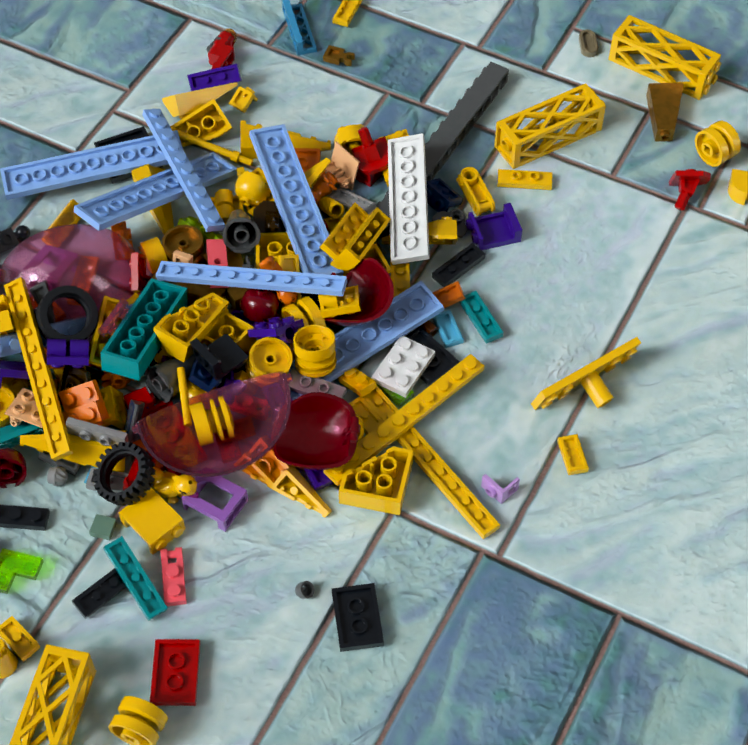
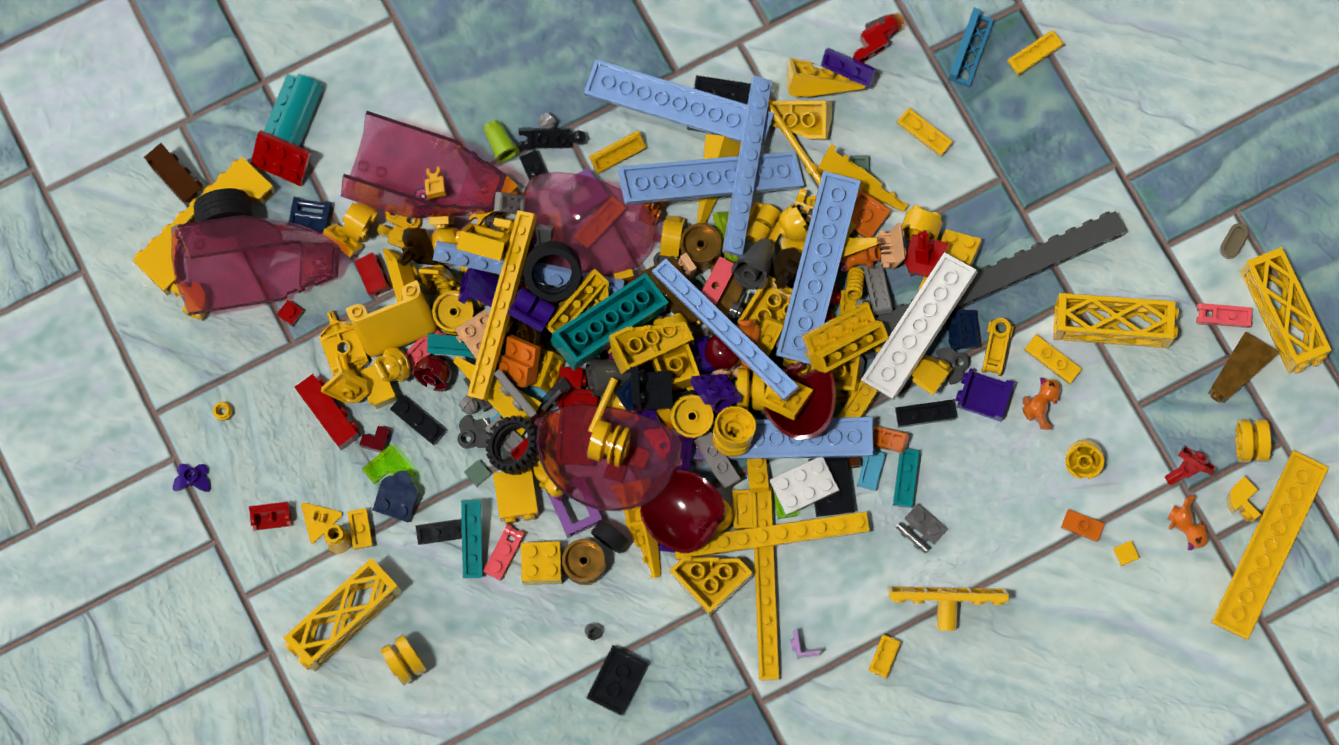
camera: 40 degrees right, 20 degrees up
clear pink wing [98,298,129,337] -> none
red plate [129,252,152,294] -> none
red plate [150,639,200,706] -> none
yellow bracket [229,86,258,113] -> none
pearl gold plate [323,45,355,66] -> none
none -> dark blue plate [372,470,419,523]
none -> dark grey plate [457,415,491,449]
none -> yellow brick [521,541,562,585]
none -> pearl gold wheel [562,539,606,585]
none -> black tyre [591,520,629,554]
none -> yellow plate [896,107,953,157]
none -> flat silver plate [896,504,947,553]
none -> orange animal [1022,378,1061,430]
none -> orange plate [1061,509,1105,542]
none -> yellow cylinder [1065,439,1104,479]
none -> yellow tile [1112,541,1139,567]
none -> orange animal [1167,495,1208,551]
none -> coral plate [1196,303,1252,328]

